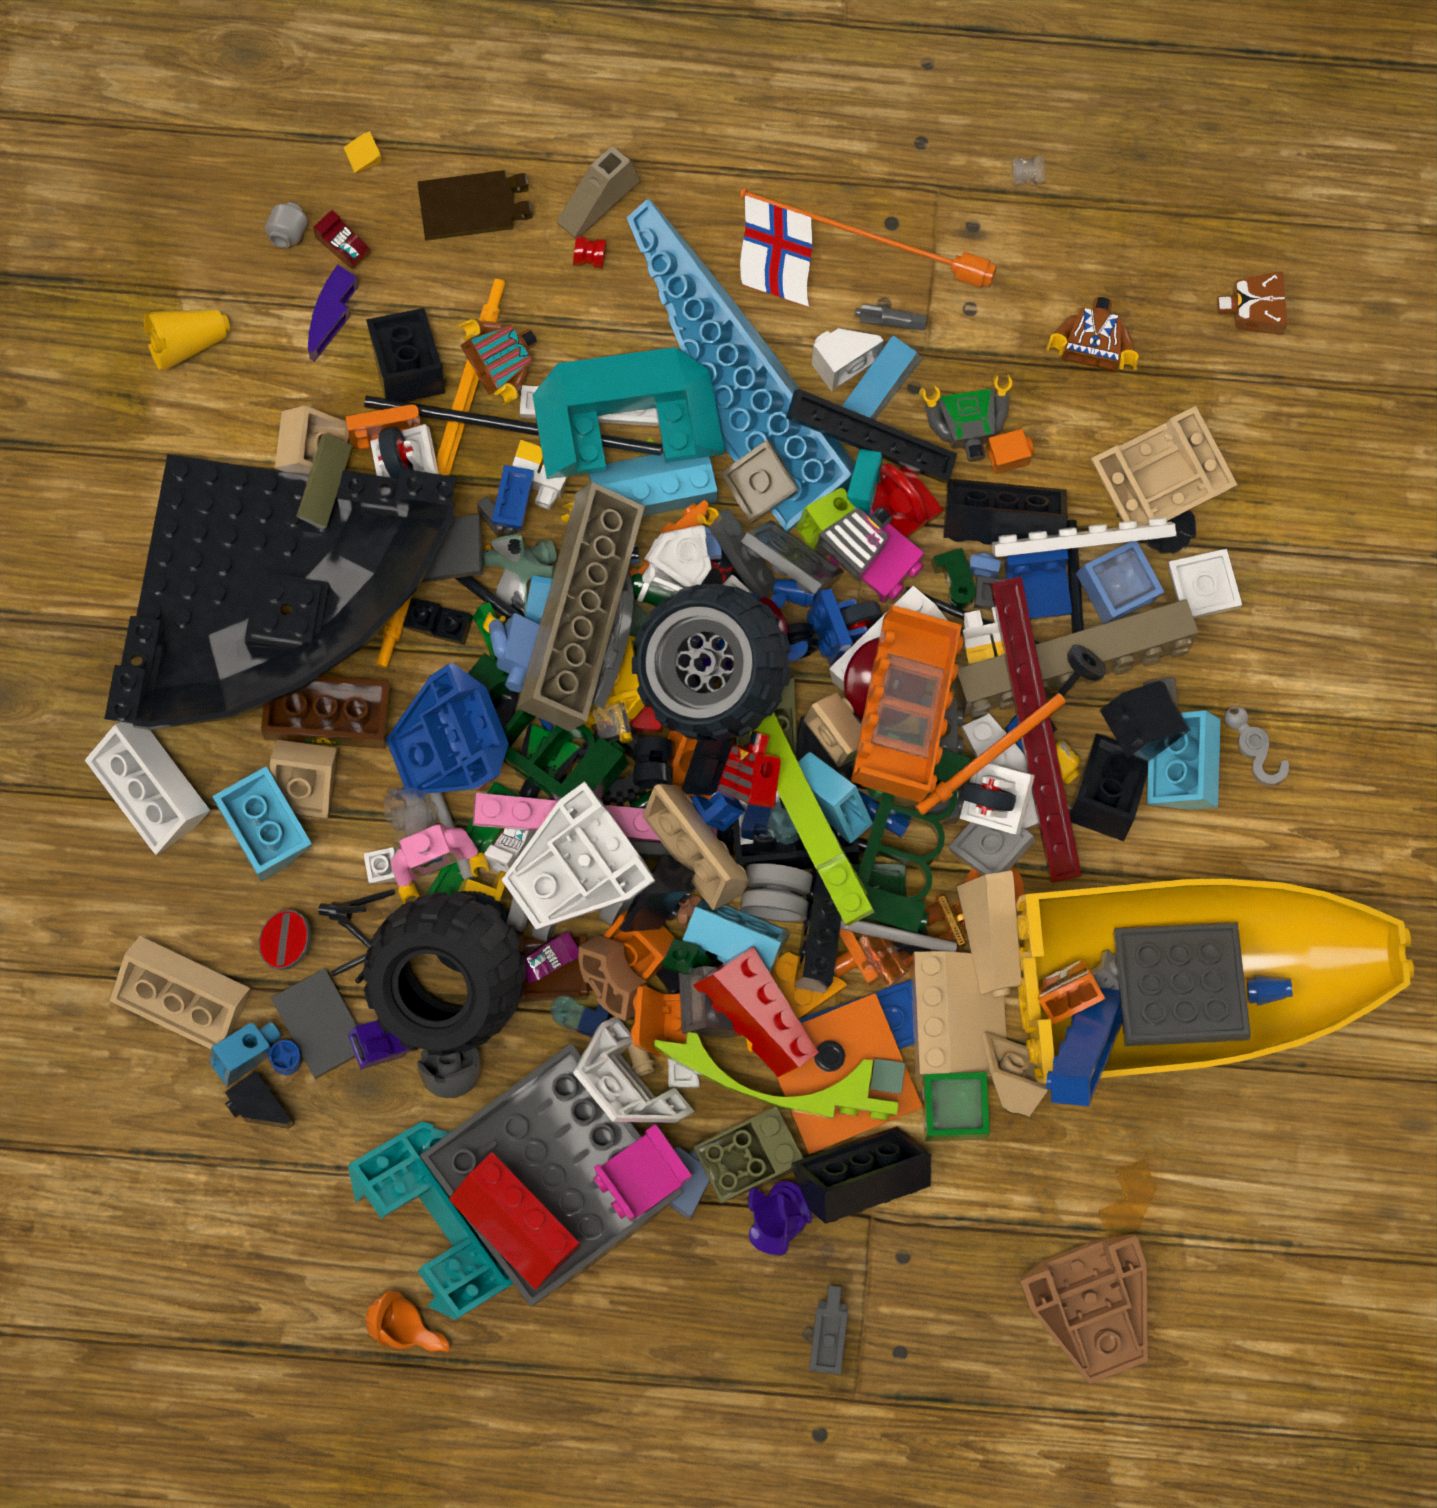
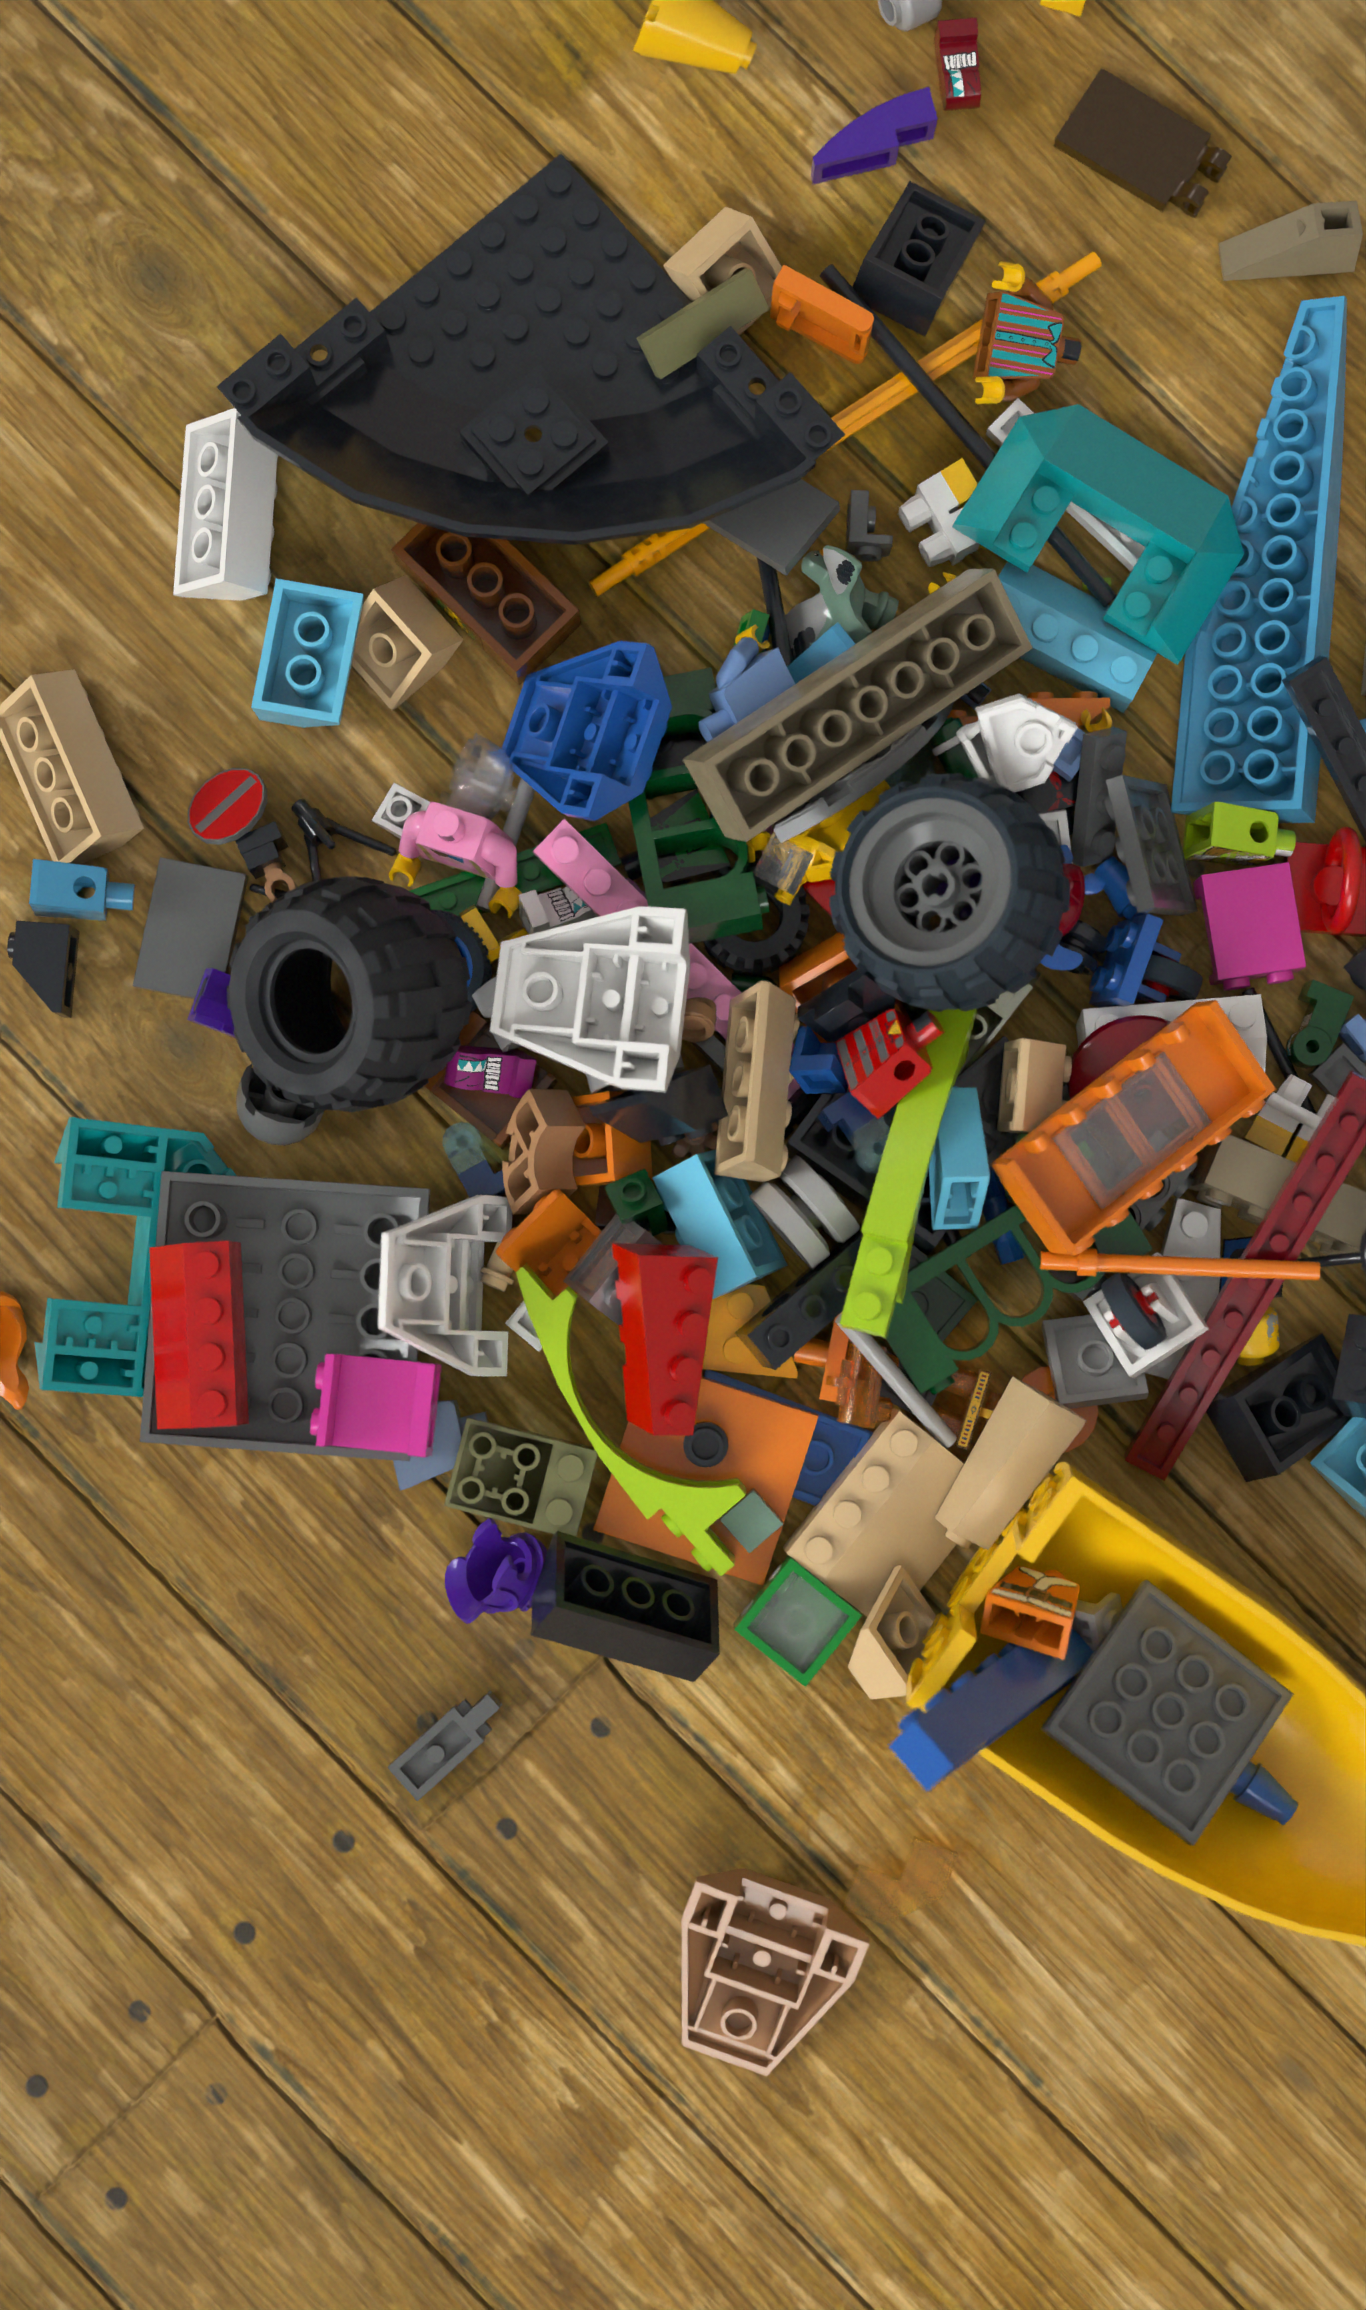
camera: 45 degrees right, 10 degrees up
blue wheel [269,1040,302,1076] -> none
plate [370,424,439,495] -> none
black slope [403,598,473,645] -> none
blue tile [492,465,535,530] -> none
red wheel [573,236,606,269] -> none
black wheel [633,737,674,789] -> none
tile [720,440,800,523] -> none
dark grey torso [818,507,892,582] -> none
teal slope [847,449,882,516] -> none
none -> black piece [235,821,297,902]
none -> medium nougat tile [682,997,717,1042]

